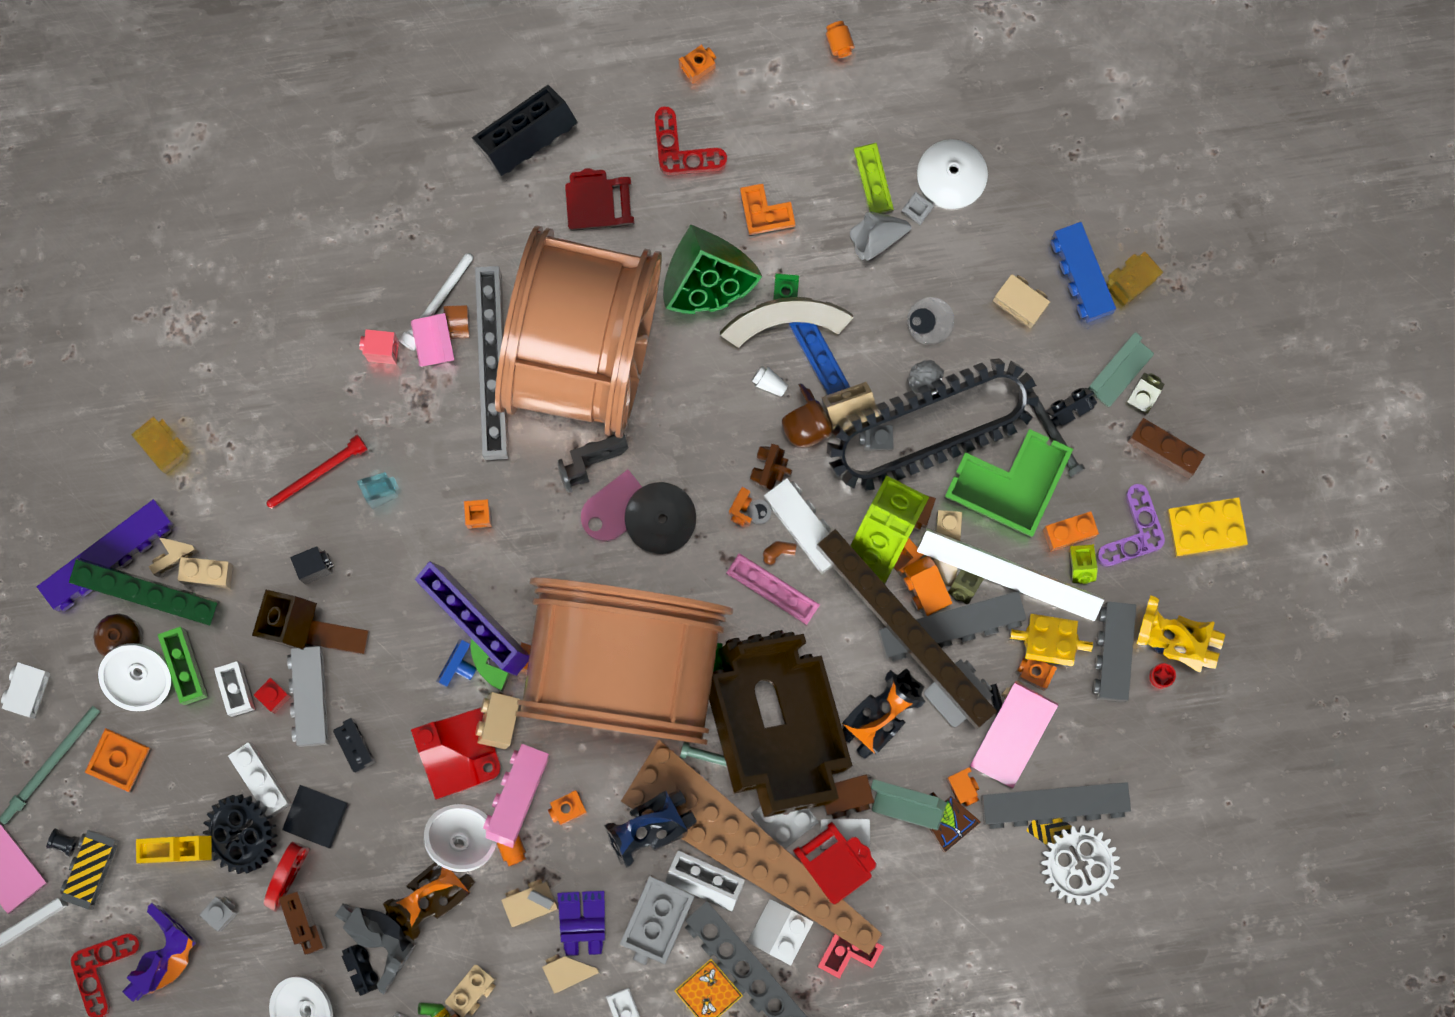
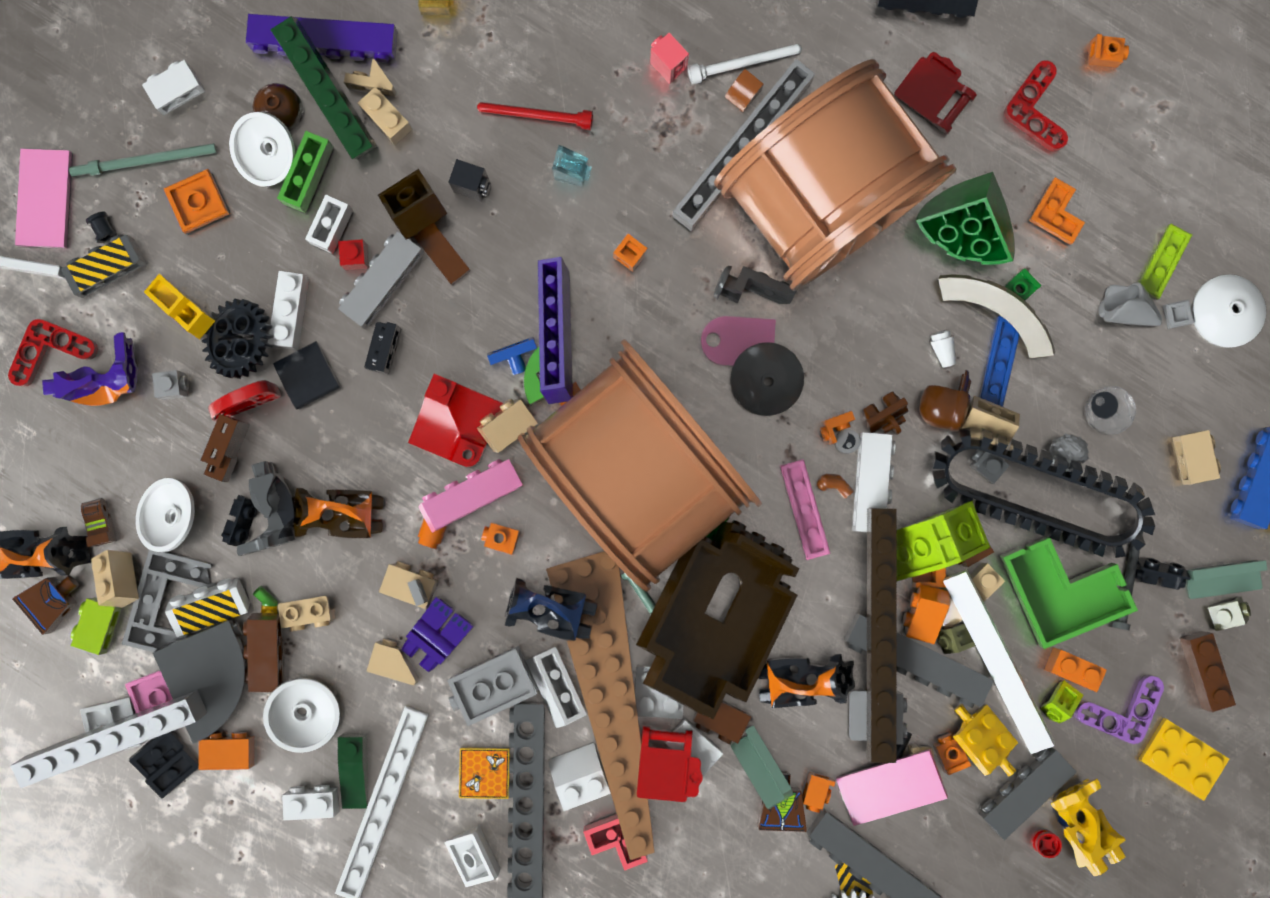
camera: 40 degrees right, 5 degrees up
bright pink panel [411,313,454,367] -> none
white dish [424,804,497,872] -> none
orange brick [826,21,855,58] -> none

